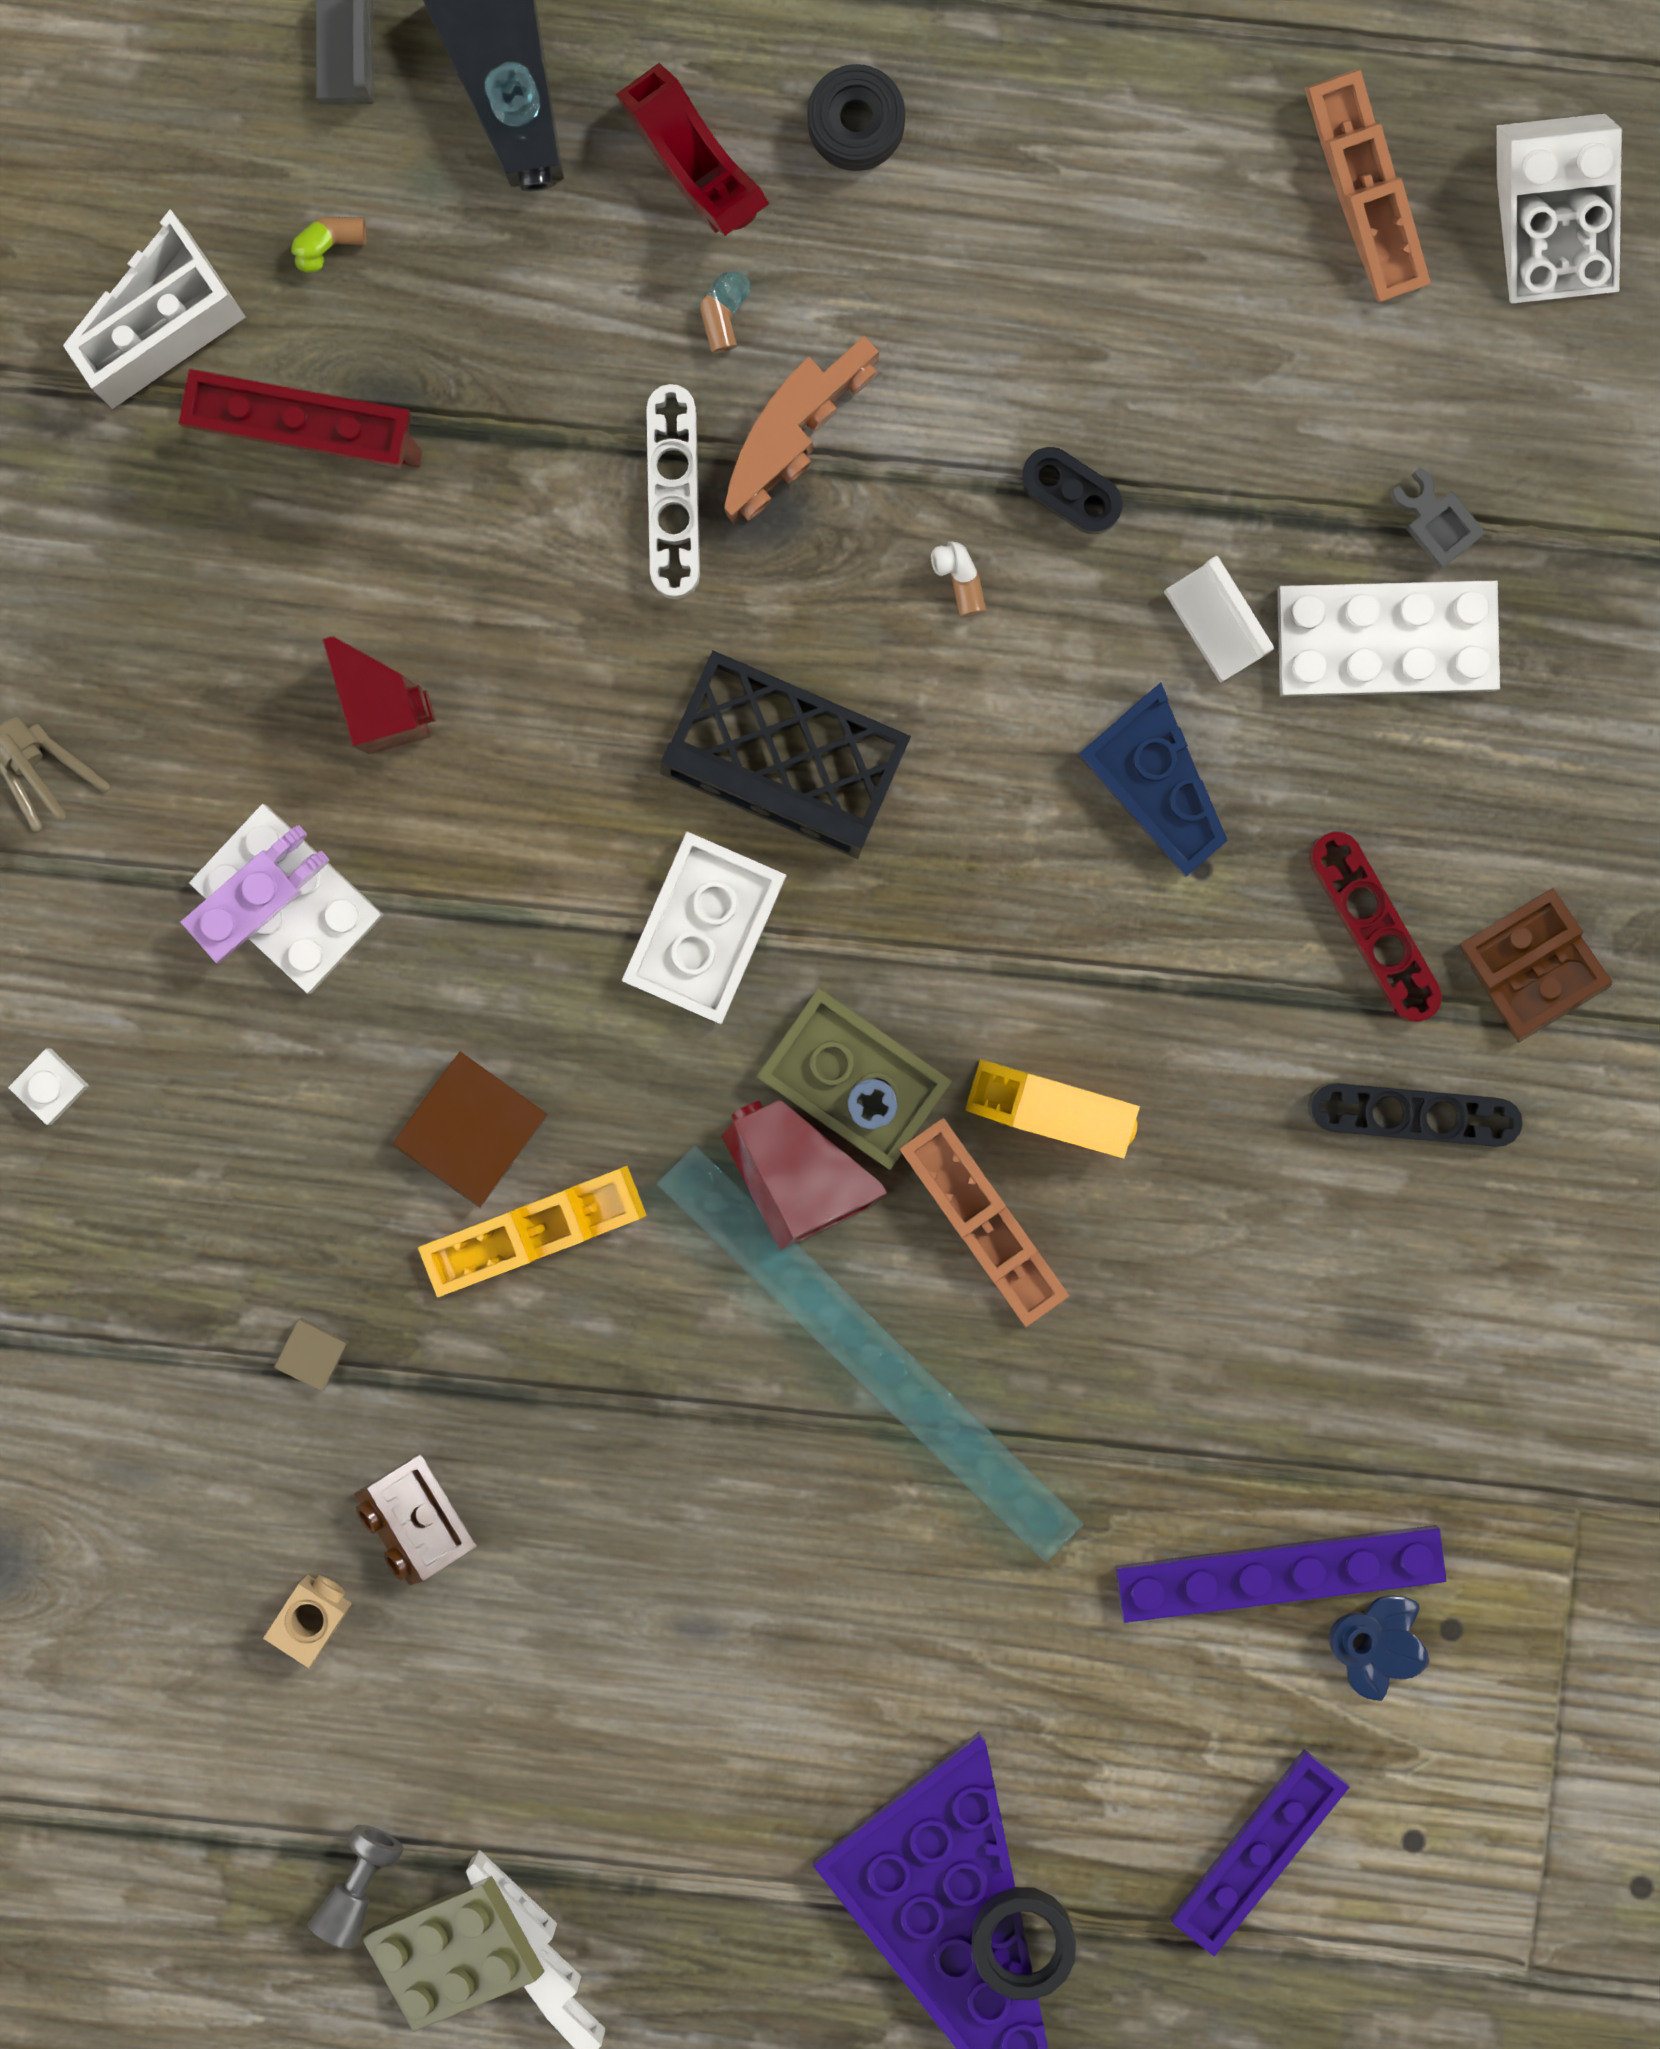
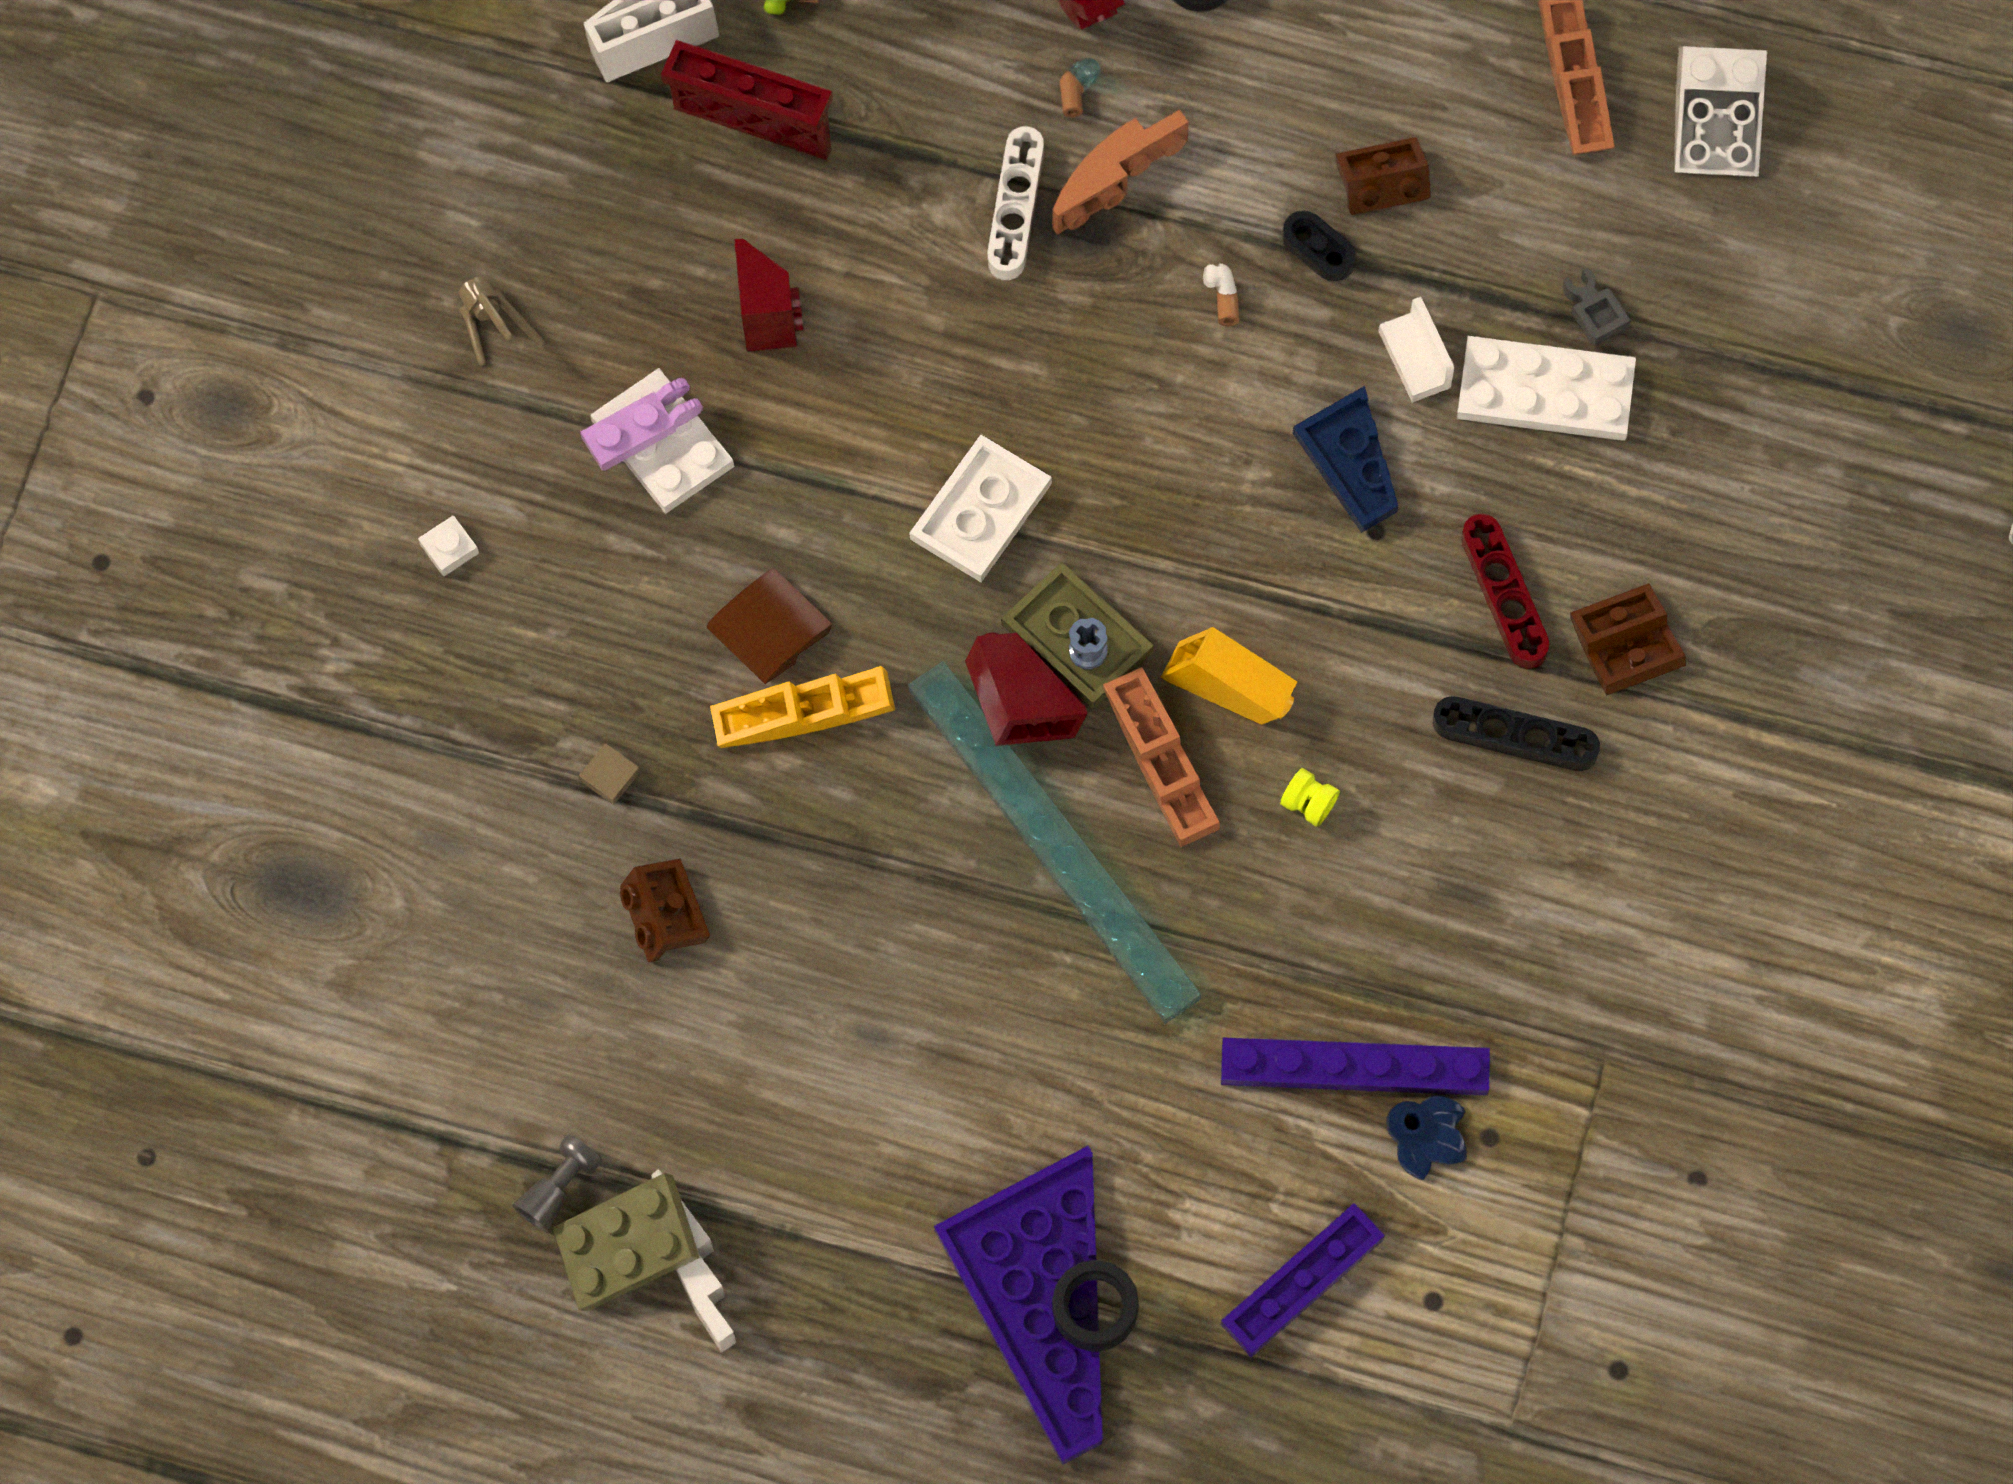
camera: 10 degrees right, 20 degrees down
tan brick [263,1574,353,1668] -> none
black fence [660,650,911,859] -> none
none -> neon yellow wheel [1280,768,1340,827]
none -> reddish brown bracket [1336,137,1431,215]

